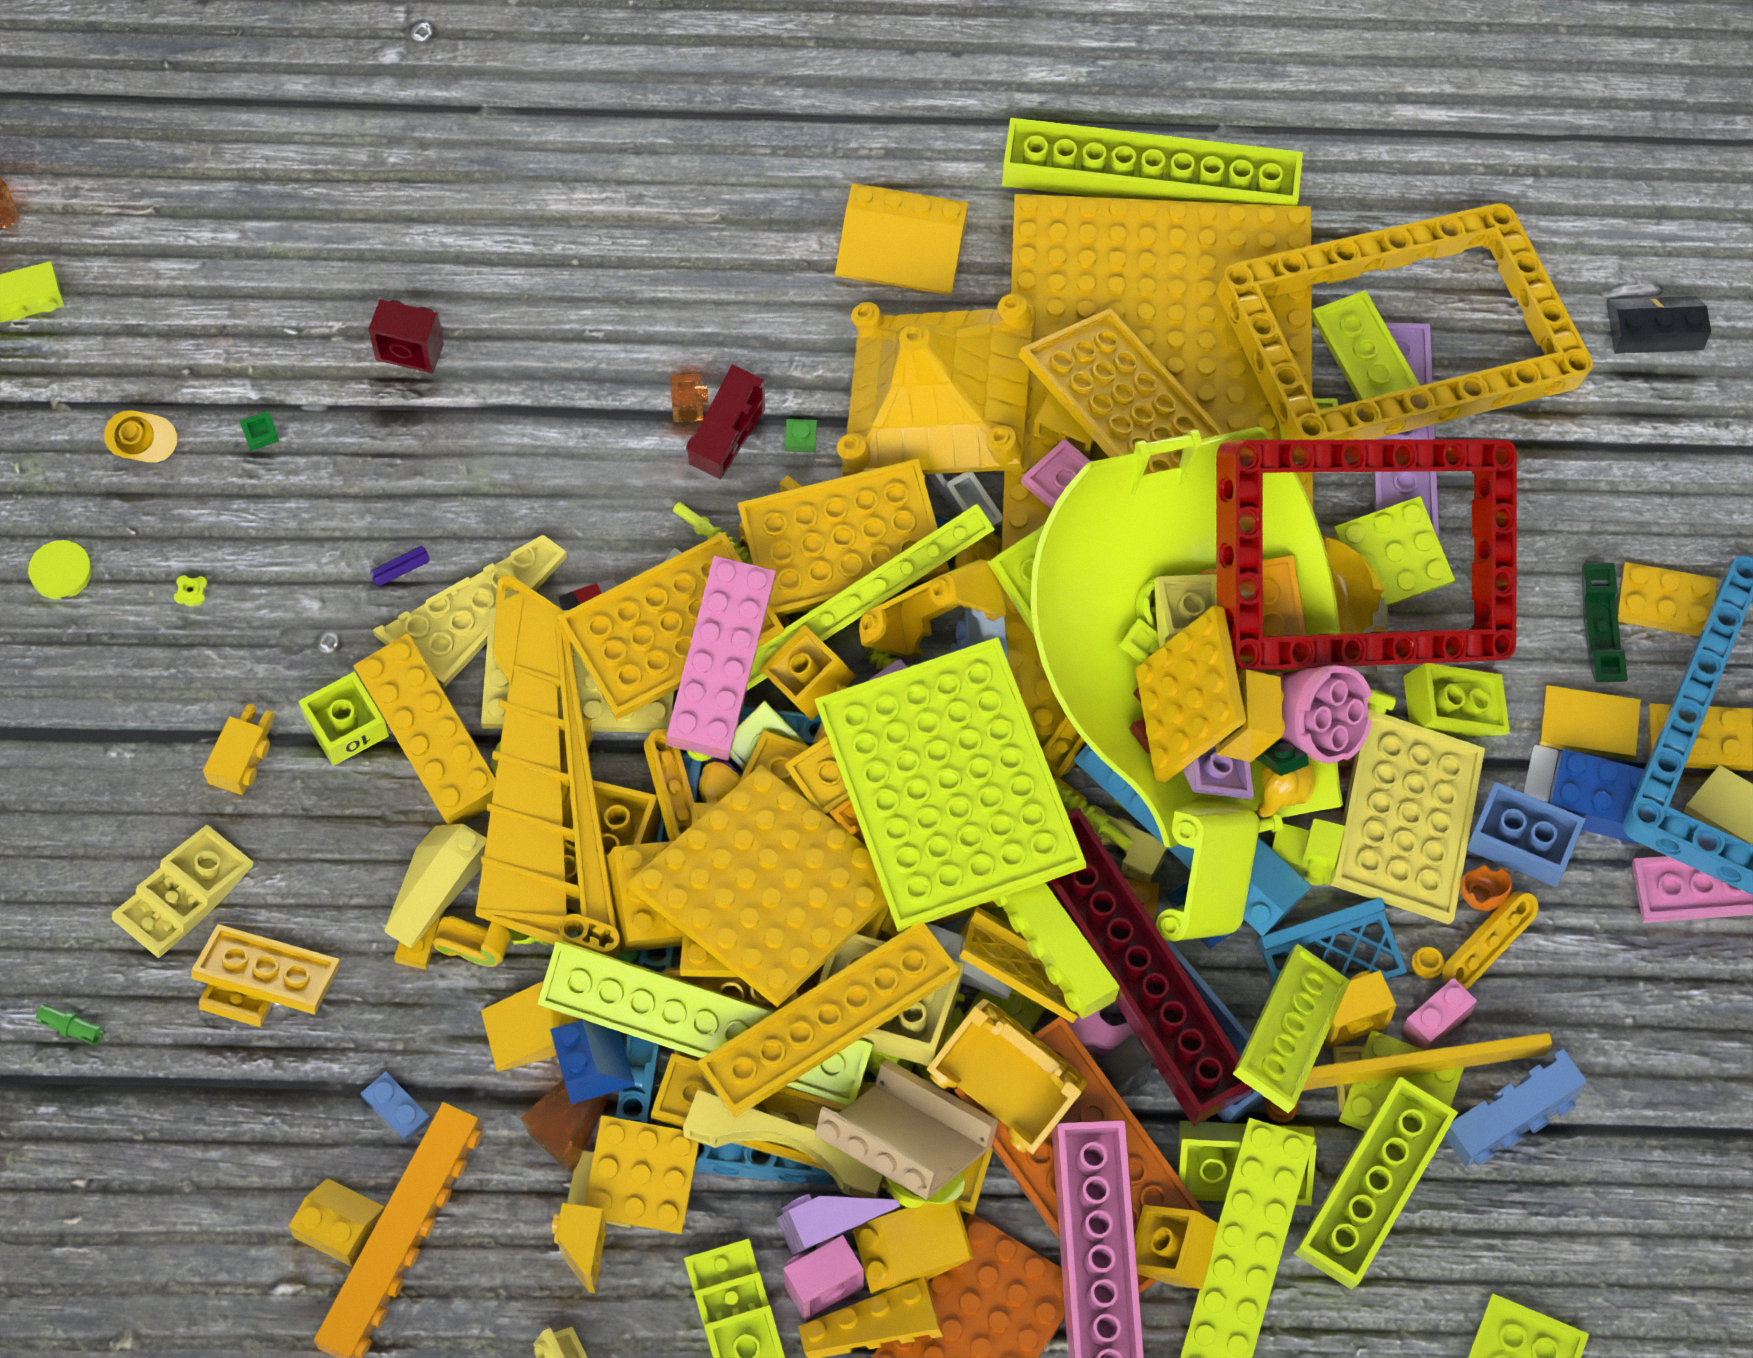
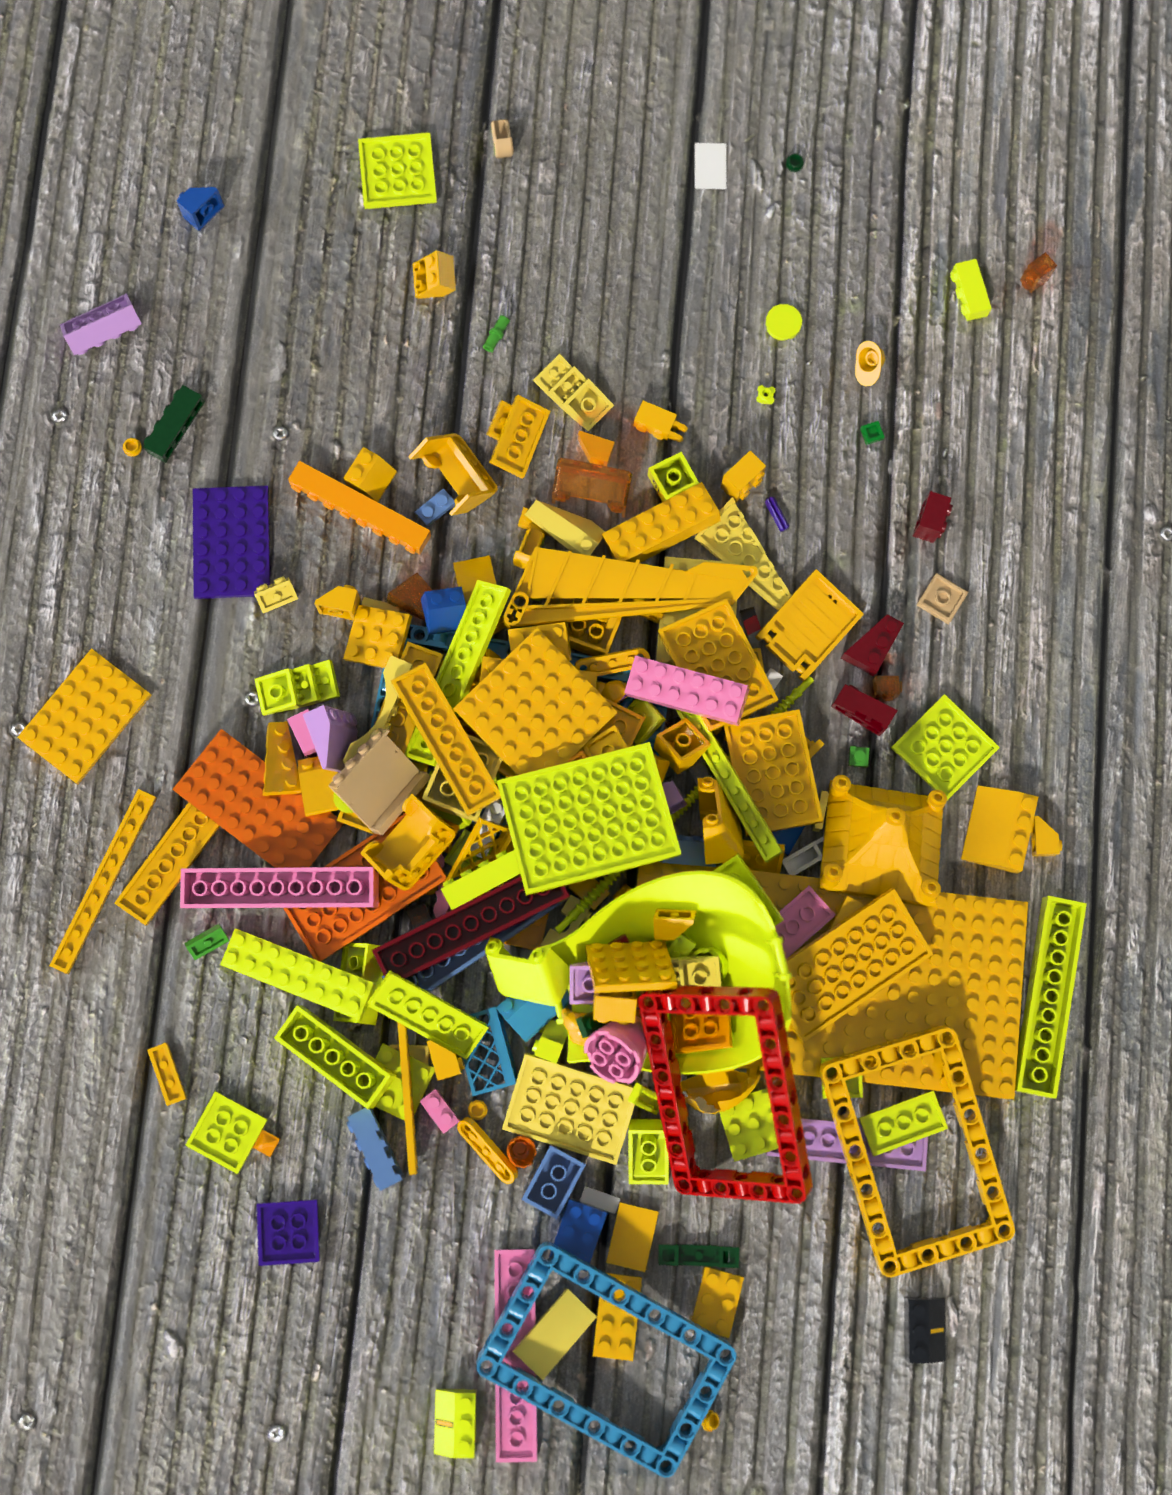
camera: 90 degrees right, 15 degrees up
yellow slope [1134,1205,1218,1290] -> none
none -> light orange tile [253,1130,281,1157]
none -> dark purple plate [257,1199,320,1266]
none -> yellow windscreen [409,433,498,516]
none -> clear orange windscreen [552,458,632,518]
none -> yellow slope [578,430,615,468]
none -> yellow slope [653,909,696,942]
none -> yellow brick [720,451,766,502]
none -> yellow door [755,569,864,682]
none -> dark red wedge [840,614,904,677]
none -> neon yellow plate [891,694,1000,800]
none -> tan tile [917,573,968,625]
none -> yellow slope [1031,816,1062,857]

